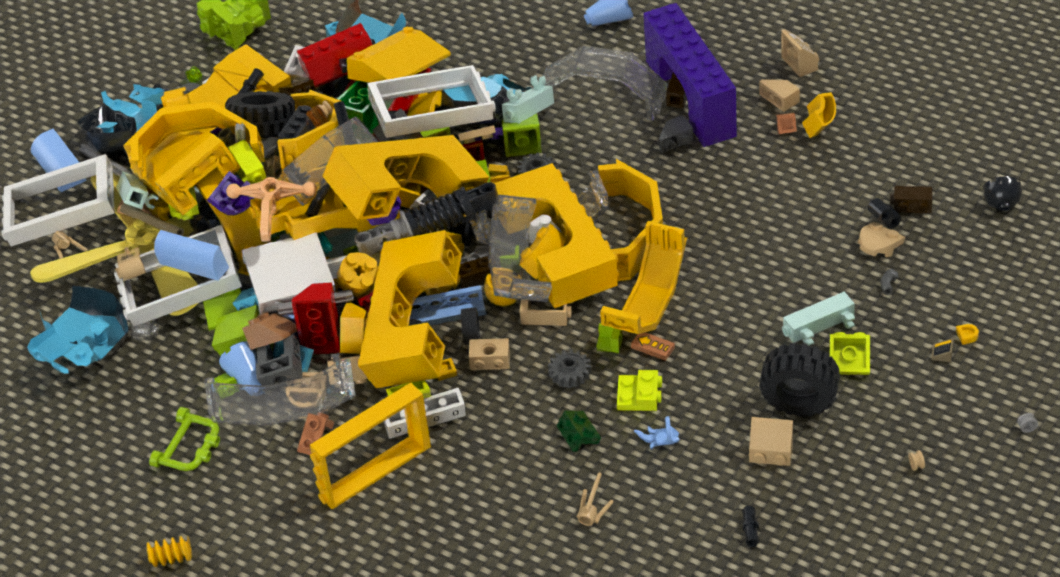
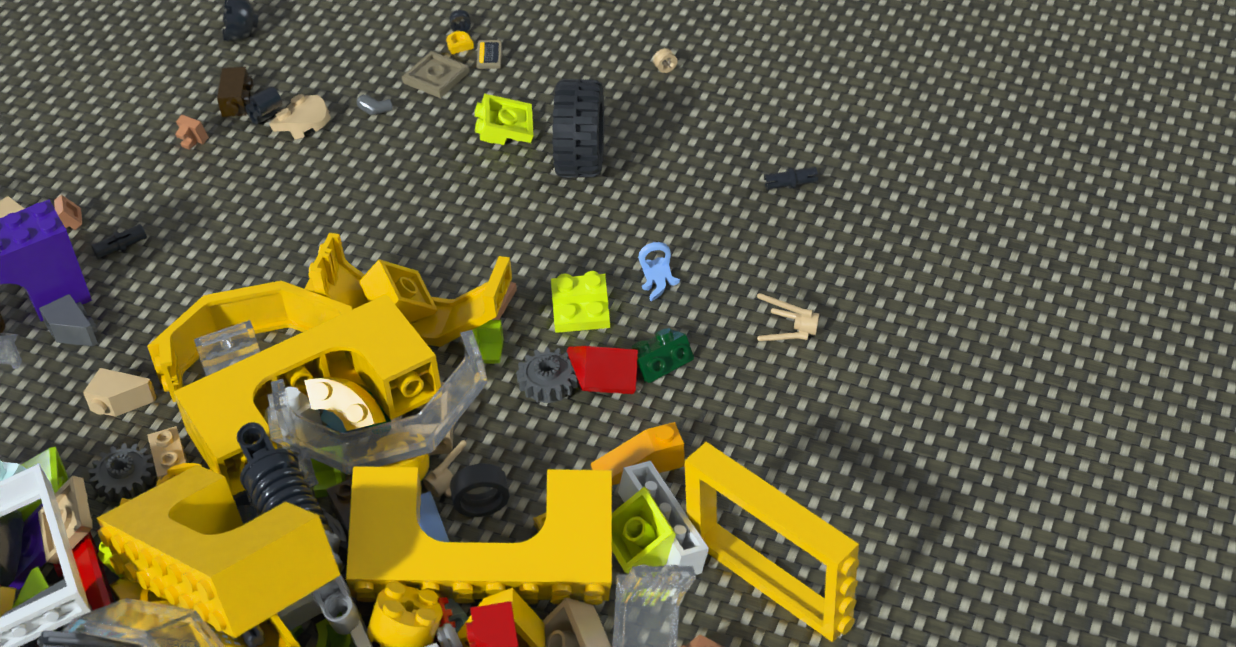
camera: 100 degrees left, 0 degrees up
tan brick [469,338,510,370] -> none
tan slope [749,417,793,466] -> none
light aqua brick [782,291,855,346] -> none
yellow brick [802,92,836,138] -> none
none -> tan slope [83,368,157,417]
none -> black pin [91,224,147,260]
none -> nougat tile [175,115,209,150]
none -> yellow slope [359,259,438,323]
none -> dark tan tile [402,51,469,98]
none -> tan plant [423,440,467,498]
none -> black bush [449,10,471,32]
none -> red slope [567,346,638,394]
none -> light orange slope [591,422,685,486]

